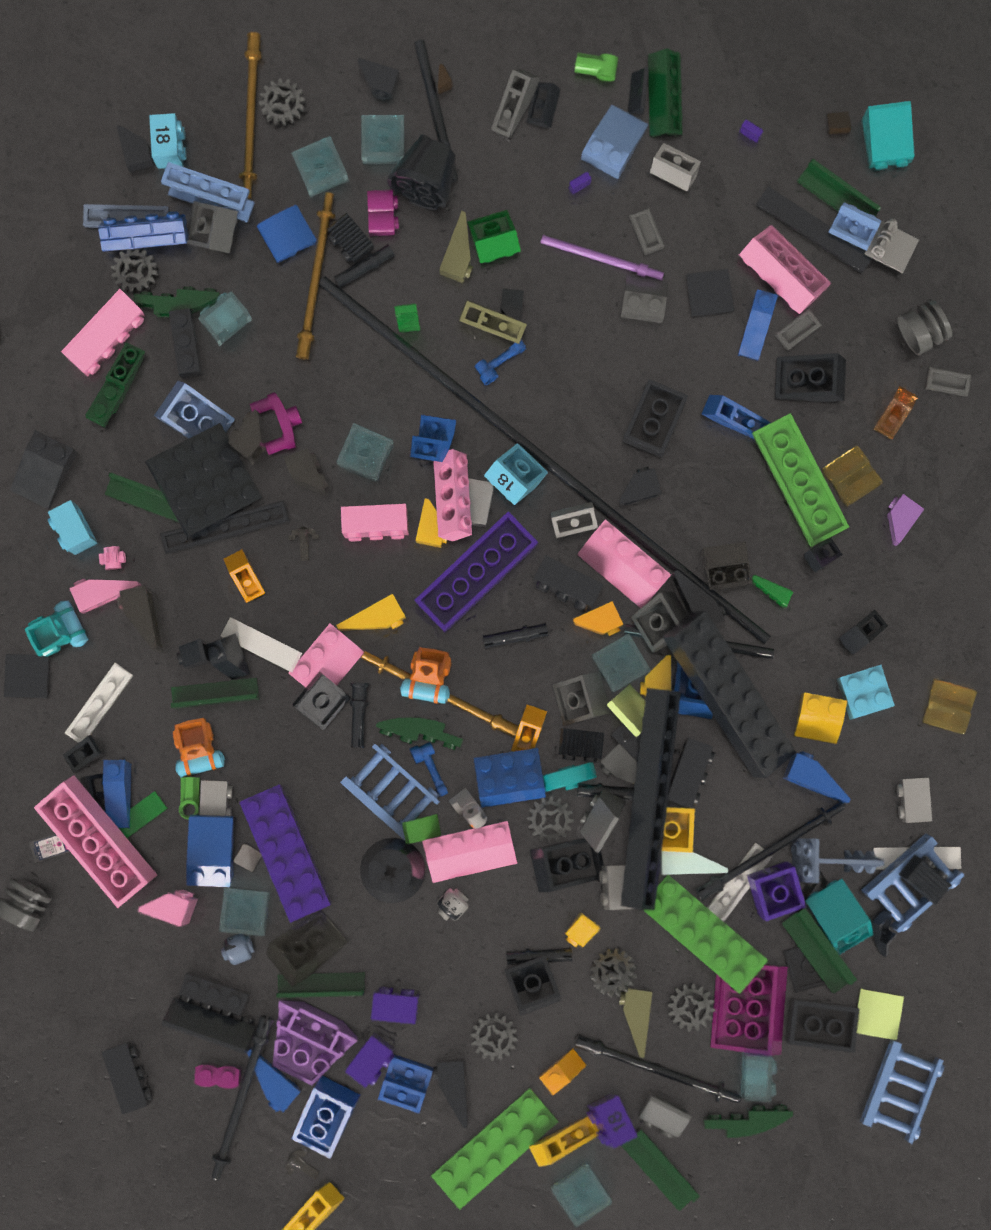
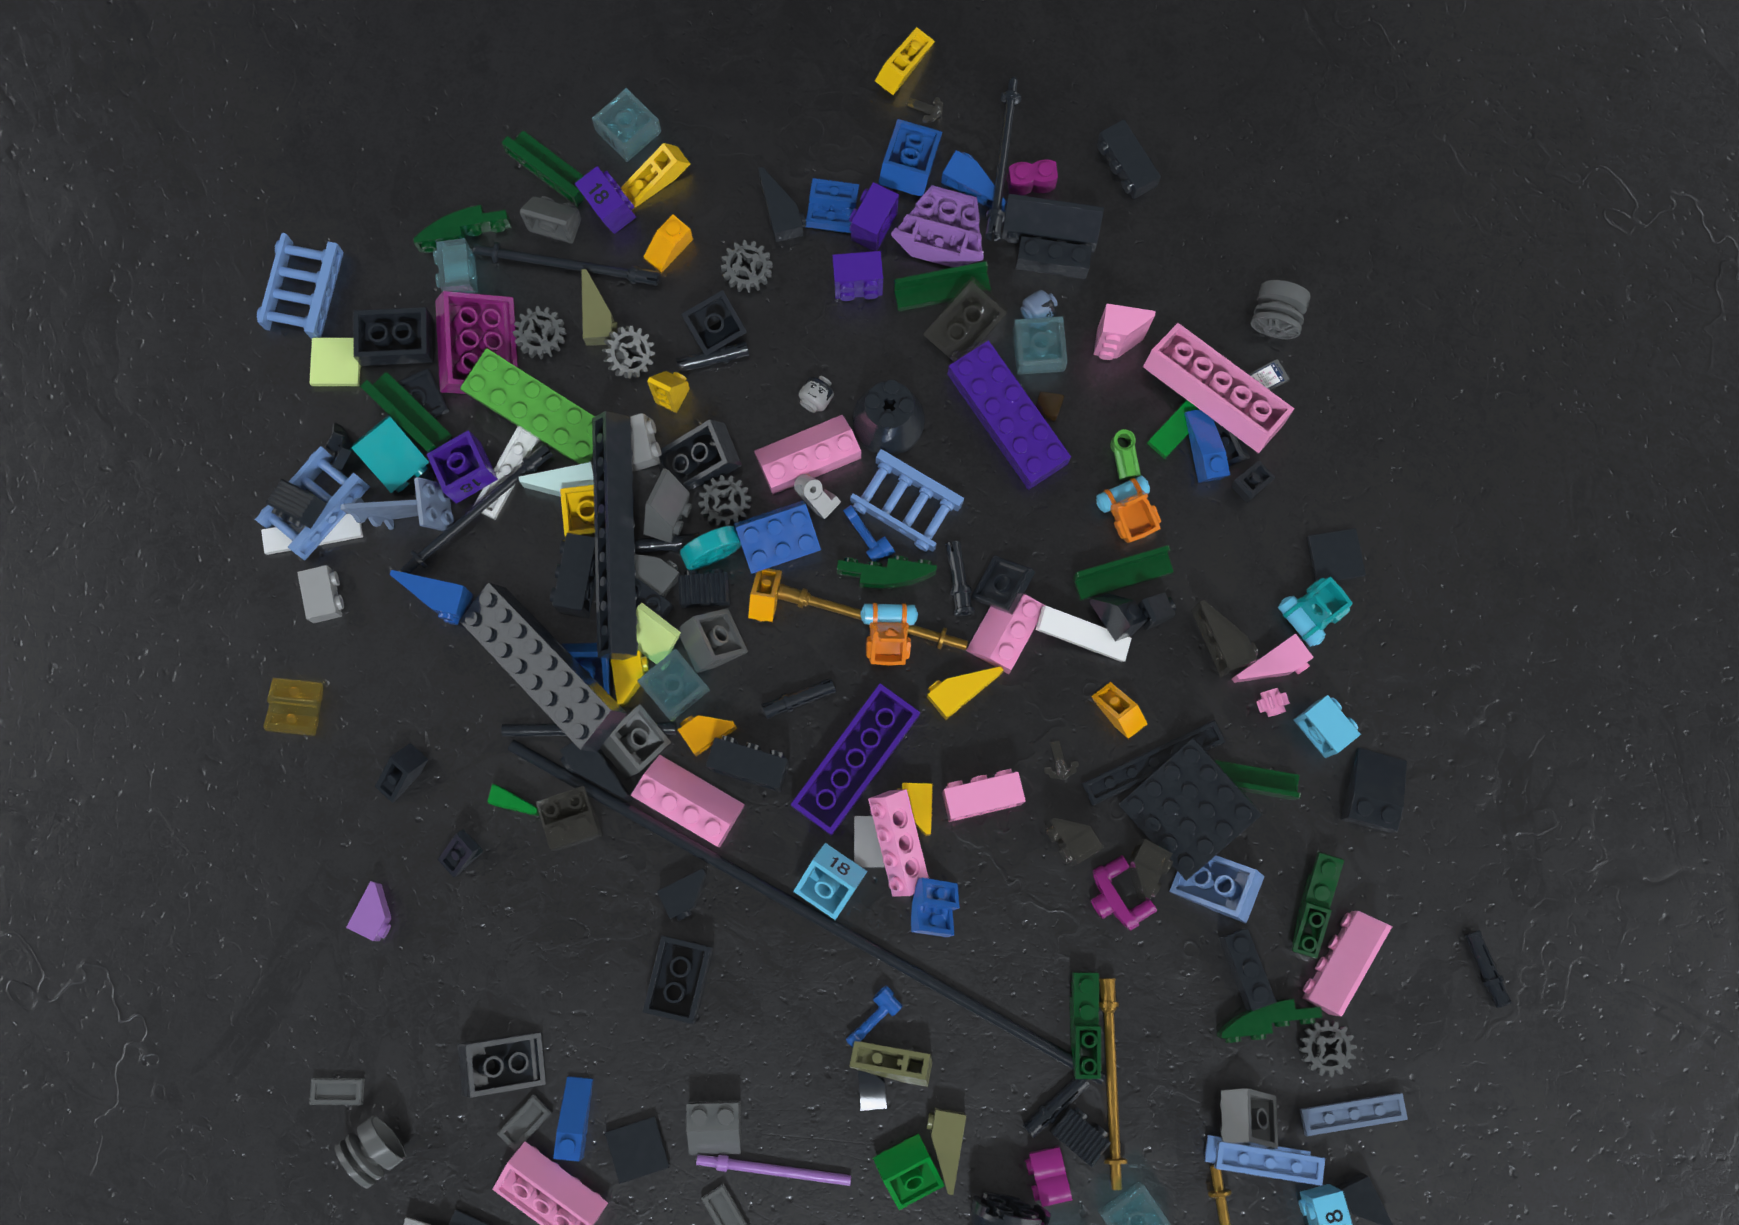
camera: 165 degrees right, 5 degrees down
white tile [65,663,133,743] -> none
brick [98,211,189,251] -> none
blue slope [186,815,233,887] -> none
clear light blue brick [198,291,252,346] -> none
light grey brick [200,781,233,816] -> none
blue slope [257,205,317,262] -> none
clear light blue brick [336,423,394,482] -> none
green tile [395,304,420,333] -> none
bright green slope [402,814,441,844] -> none
bright green plate [431,1088,559,1210] -> none
light grey brick [551,502,598,538] -> none
blue slope [702,395,771,439] -> none
bright green plate [752,413,849,547] -> none
yellow slope [794,693,847,744] -> none
clear yellow slope [822,445,883,507] -> none
medium azure brick [836,665,895,720] -> none
clear orange slope [874,386,918,439] -> none
none -> dark green slope [1070,972,1101,1079]

